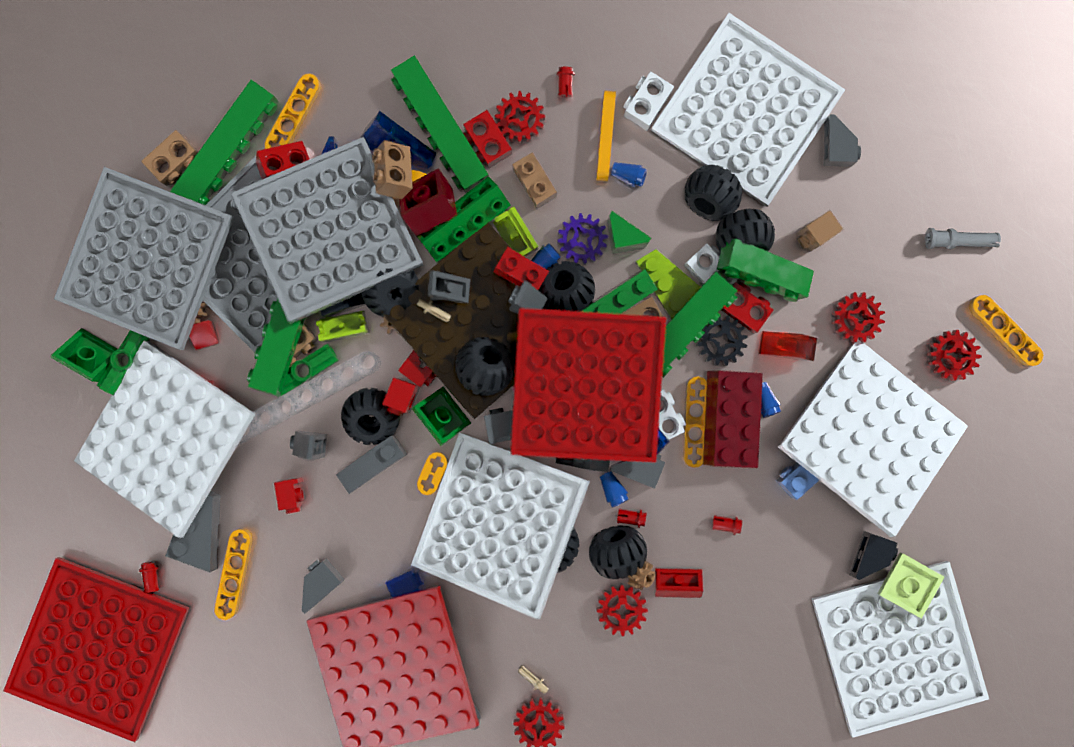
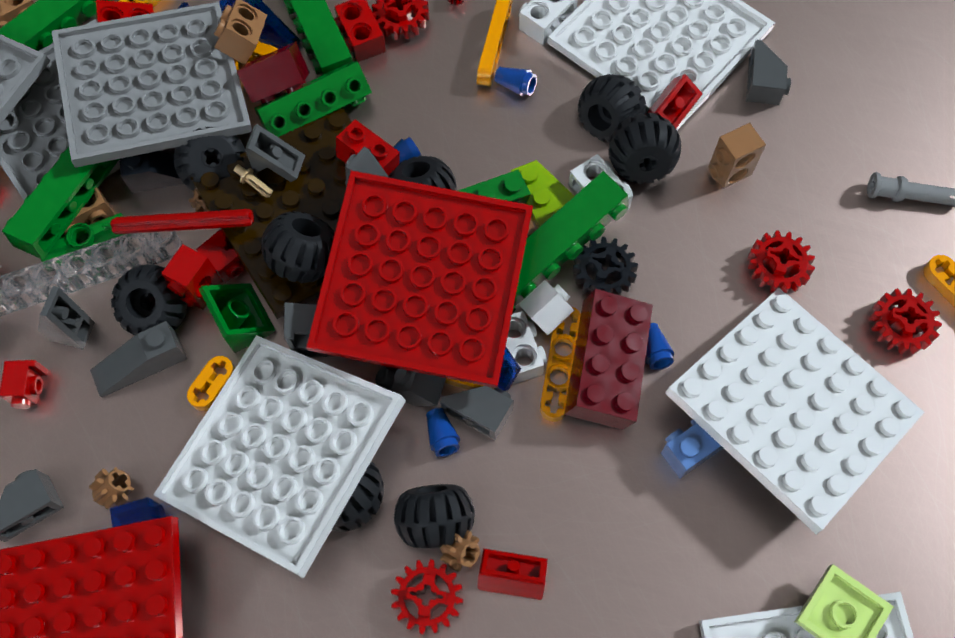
camera: 10 degrees right, 20 degrees down
lime hinge [316,310,369,343] -> none
lime hinge [493,206,538,257] -> none
medium nougat brick [512,152,557,209] -> none
dark purple gear [557,213,608,265] -> none
green slope [607,211,651,254] -> none
red pin [617,508,647,528] -> none
red pin [712,515,742,535] -> none
green brick [717,238,814,302] -> none
red brick [720,282,774,334] -> none
clear red slope [759,331,817,361] -> none
black slope [849,531,898,580] -> none
none -> medium nougat gear [89,467,134,509]
none -> red axle [110,209,254,234]
none -> white brick [519,280,574,335]
none -> red slope [645,74,703,128]

